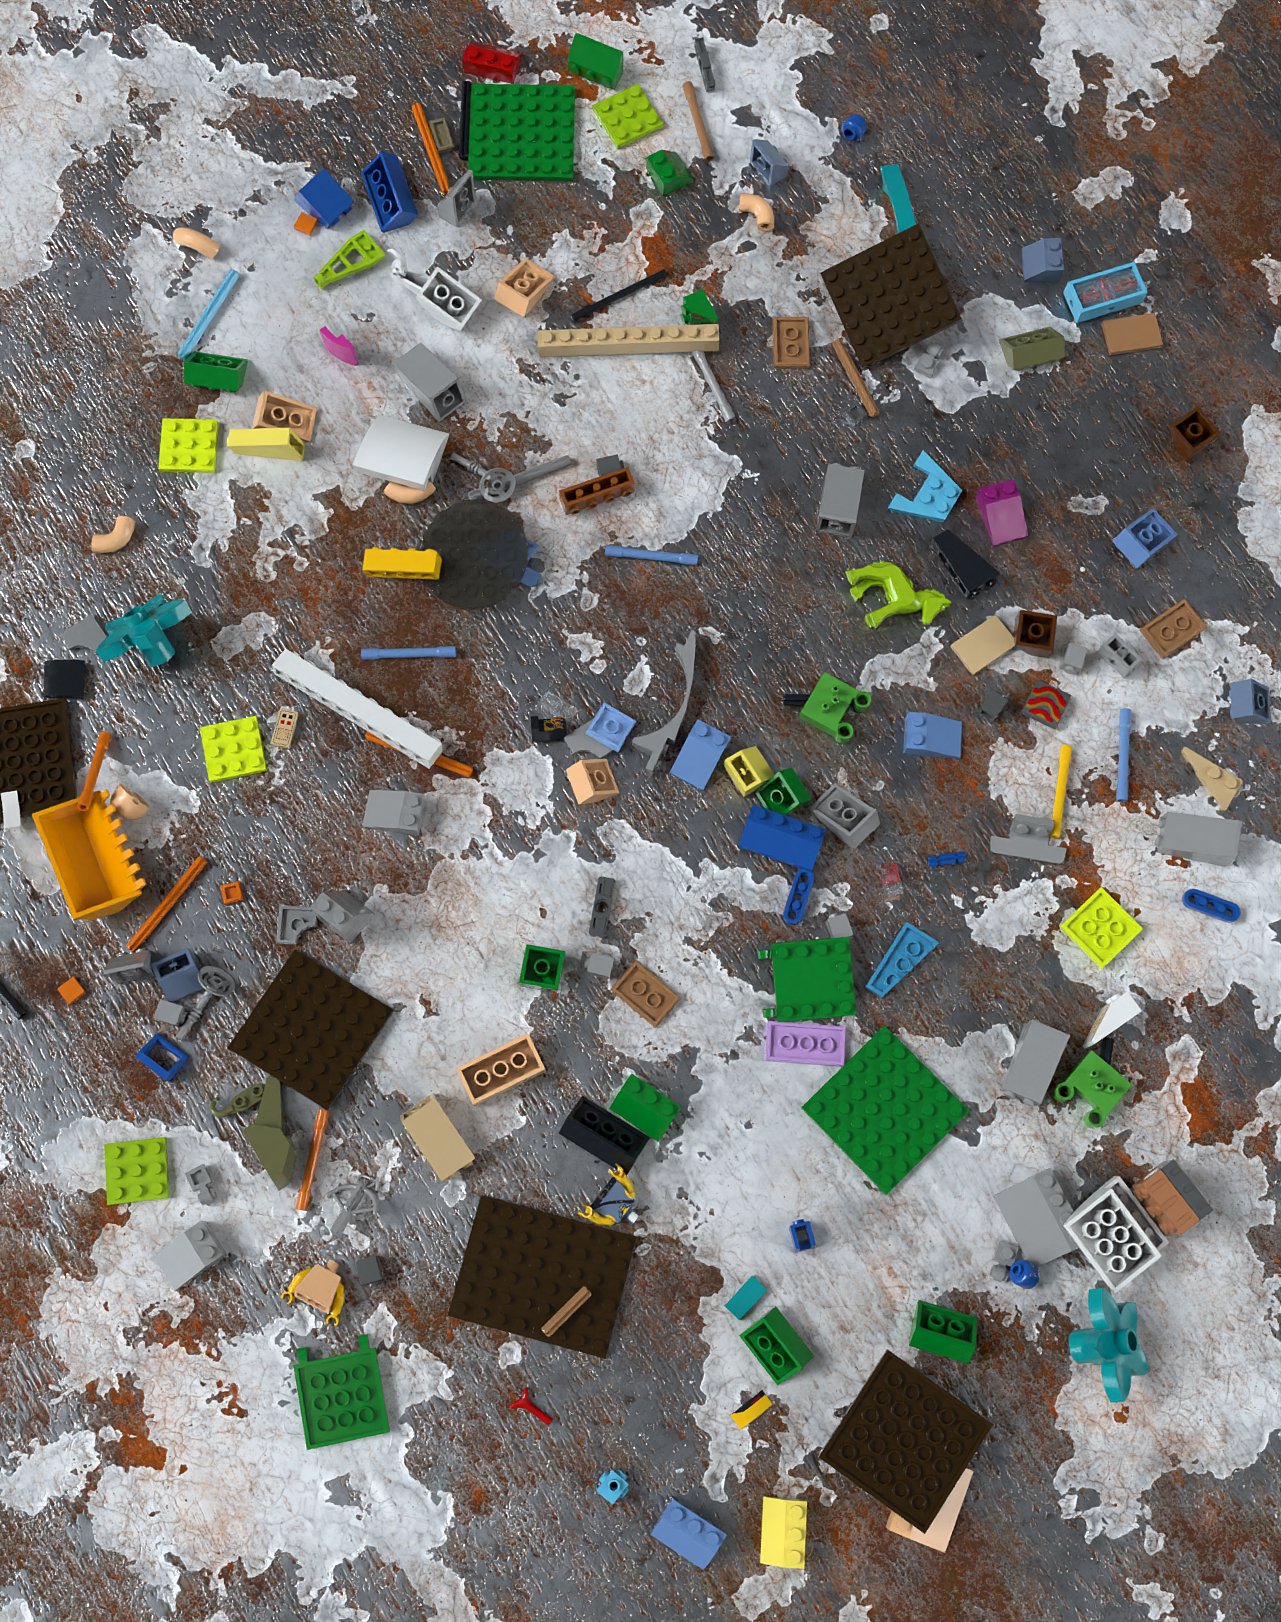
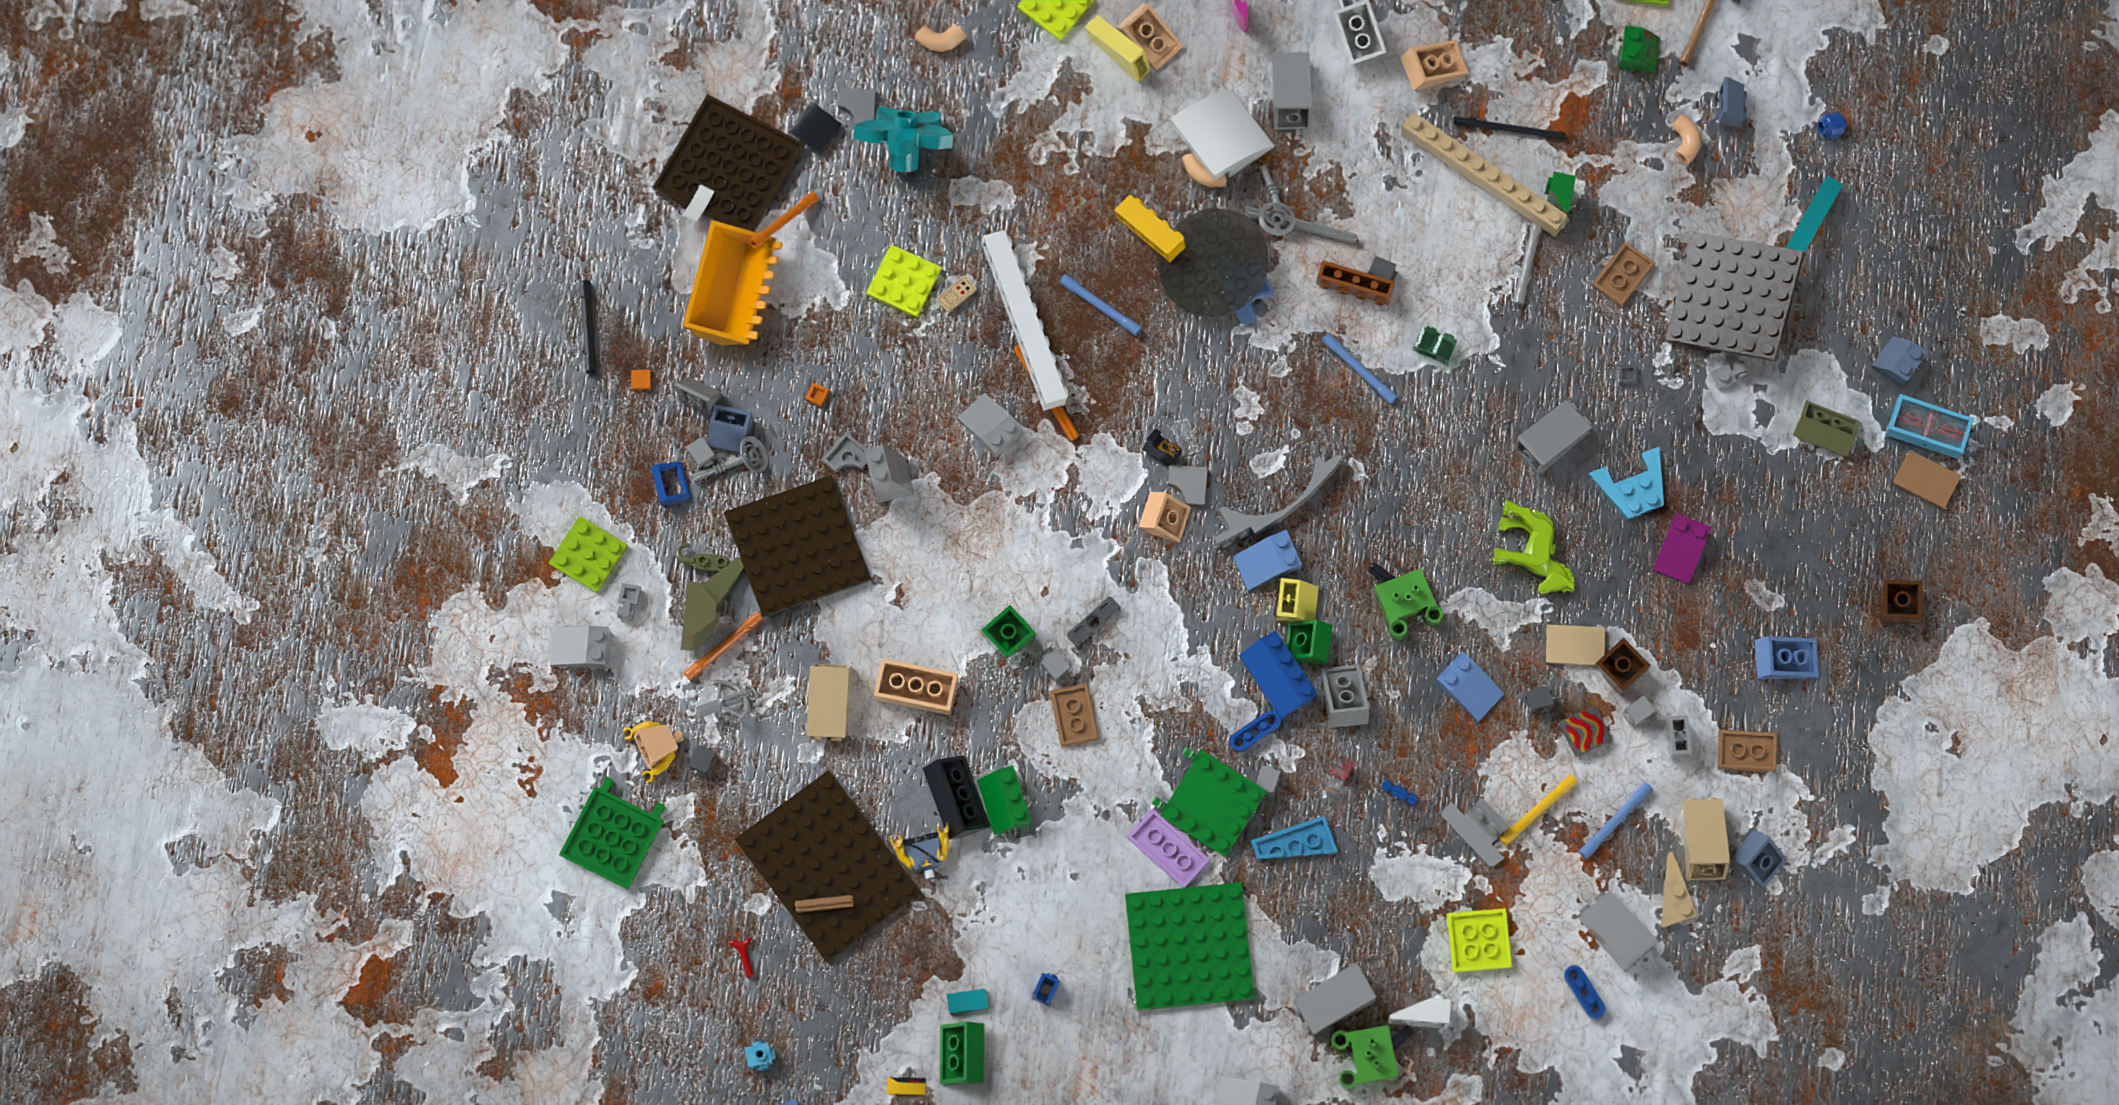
camera: 45 degrees right, 0 degrees up
light nougat cylinder [110,784,150,820] -> none
orange axle [126,856,207,952] -> none
light blue tile [585,702,636,753] -> none
medium nougat axle [832,339,879,417] -> none
black slope [930,529,1000,598] -> none
none -> clear green brick [1413,326,1457,364]
none -> tan slope [1681,797,1730,881]

